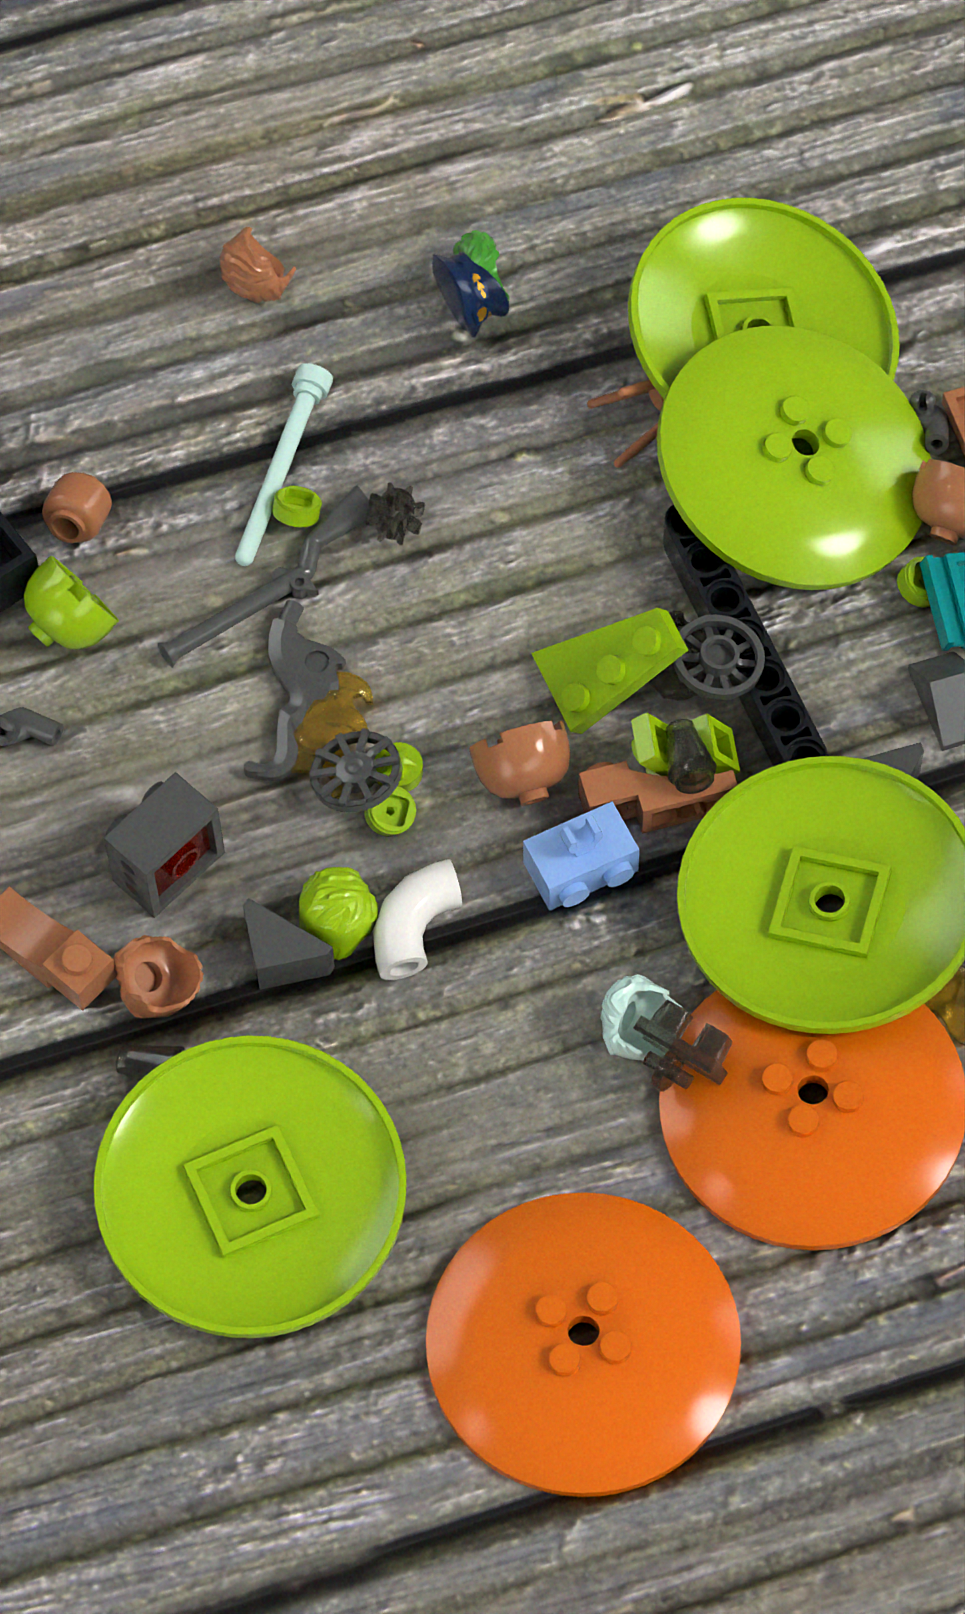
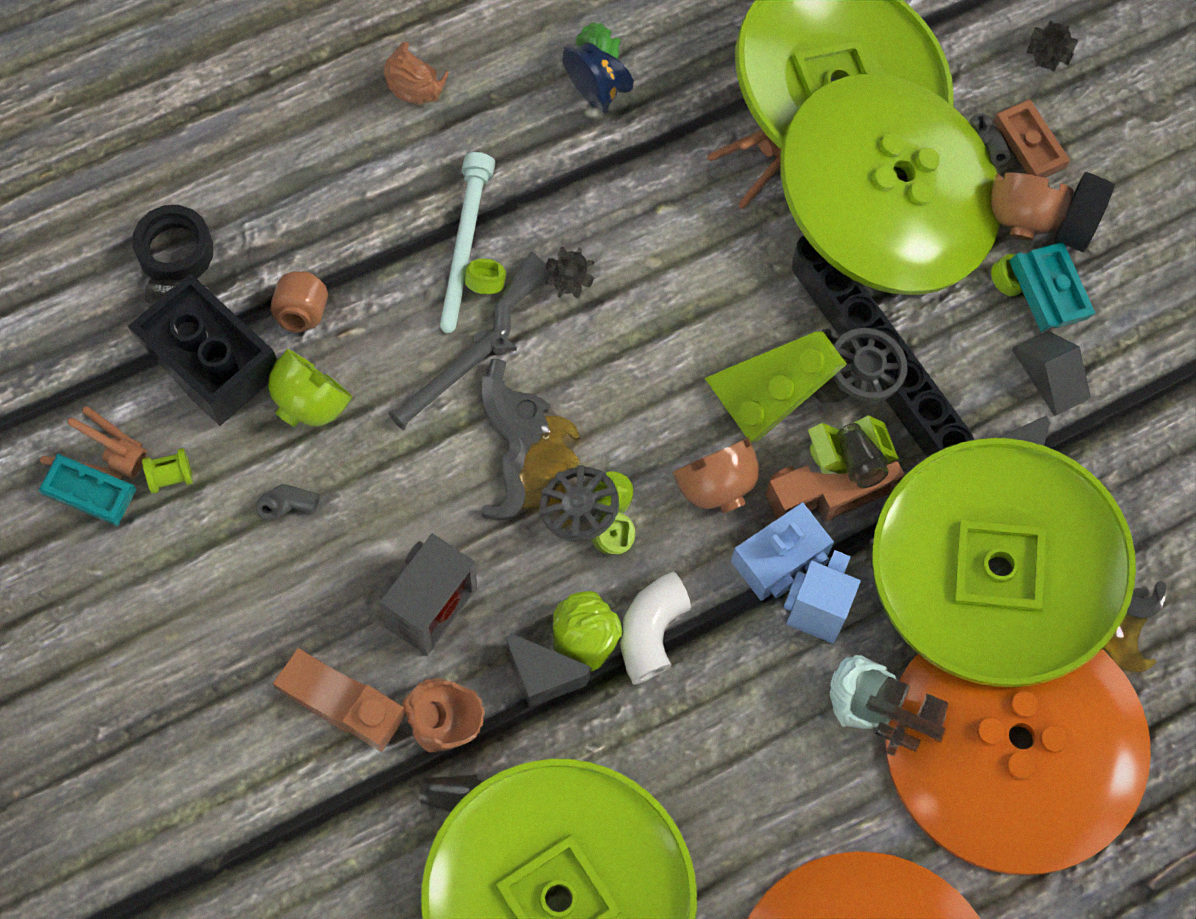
camera: 15 degrees left, 5 degrees up
none -> light blue brick [783,550,861,644]

